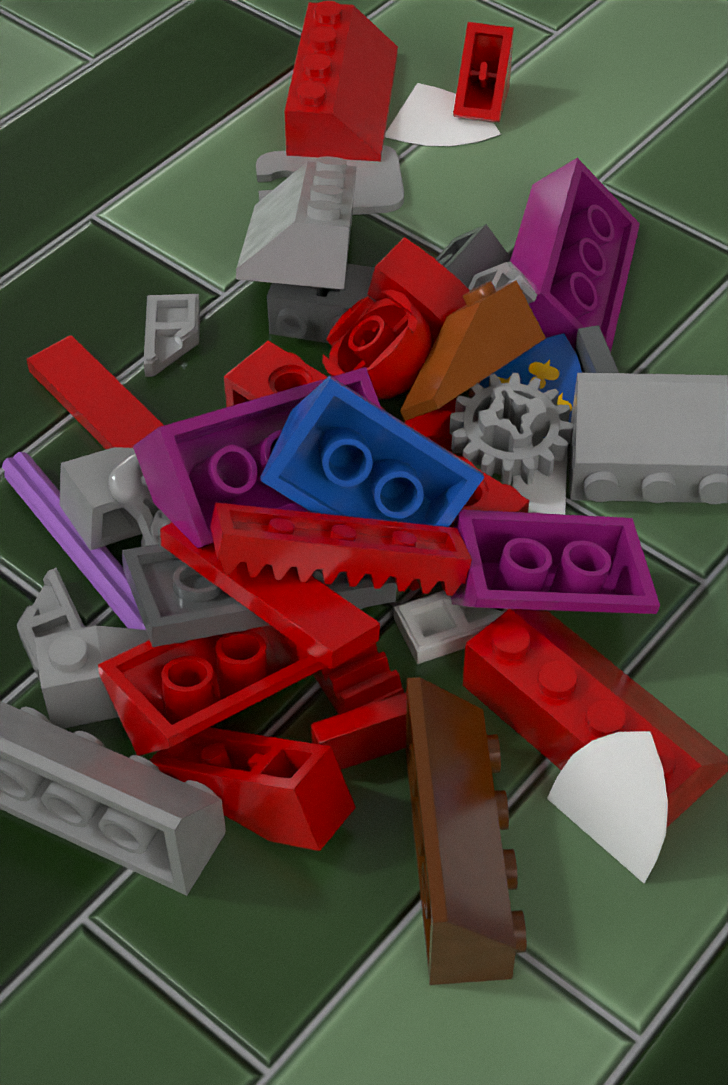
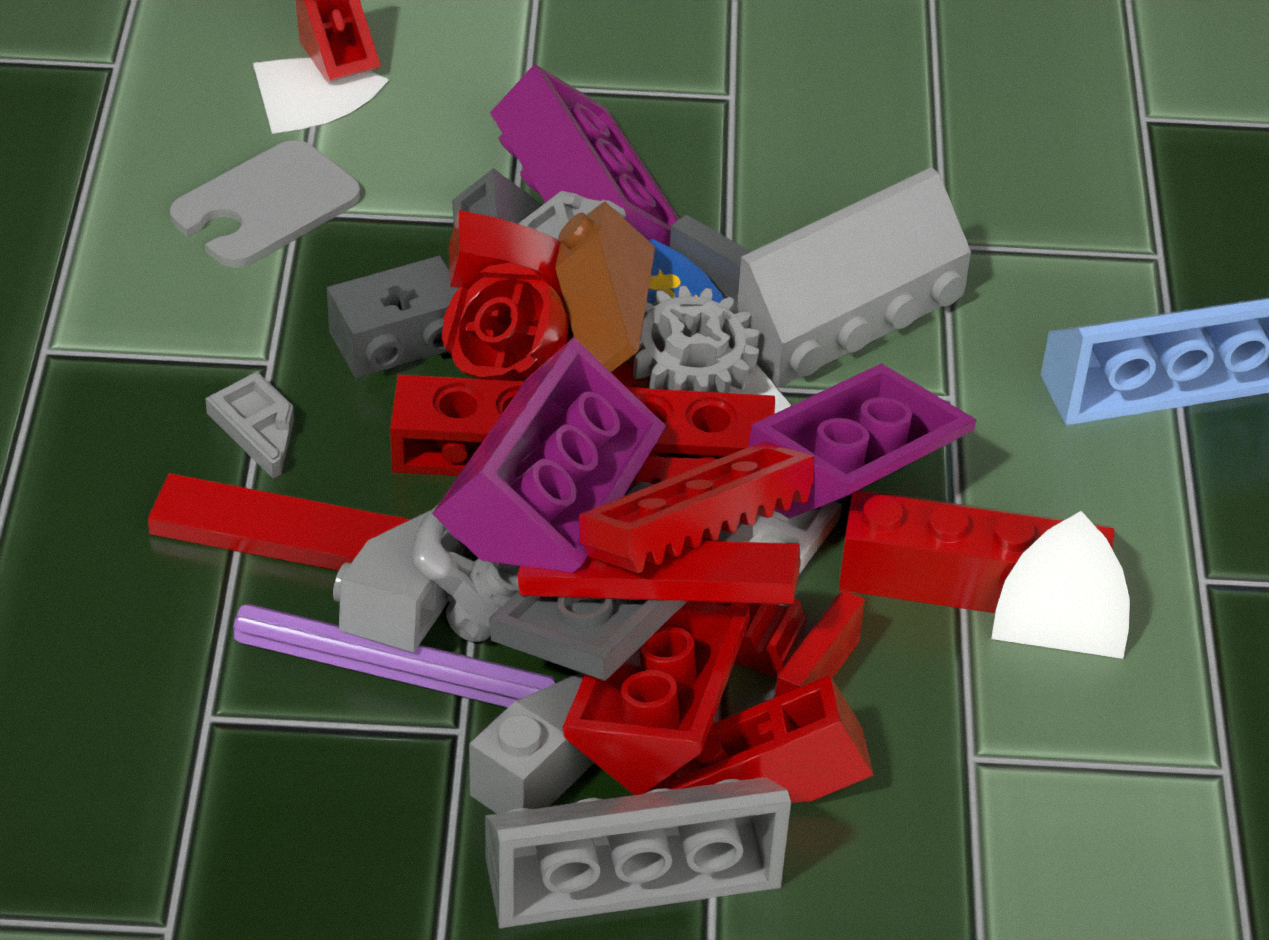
camera: 40 degrees left, 5 degrees down
light grey tile [17,568,85,682] -> none
light grey slope [236,156,357,290] -> none
blue slope [260,376,484,527] -> none
red slope [284,1,398,162] -> none
reddish brown slope [405,677,527,985] -> none

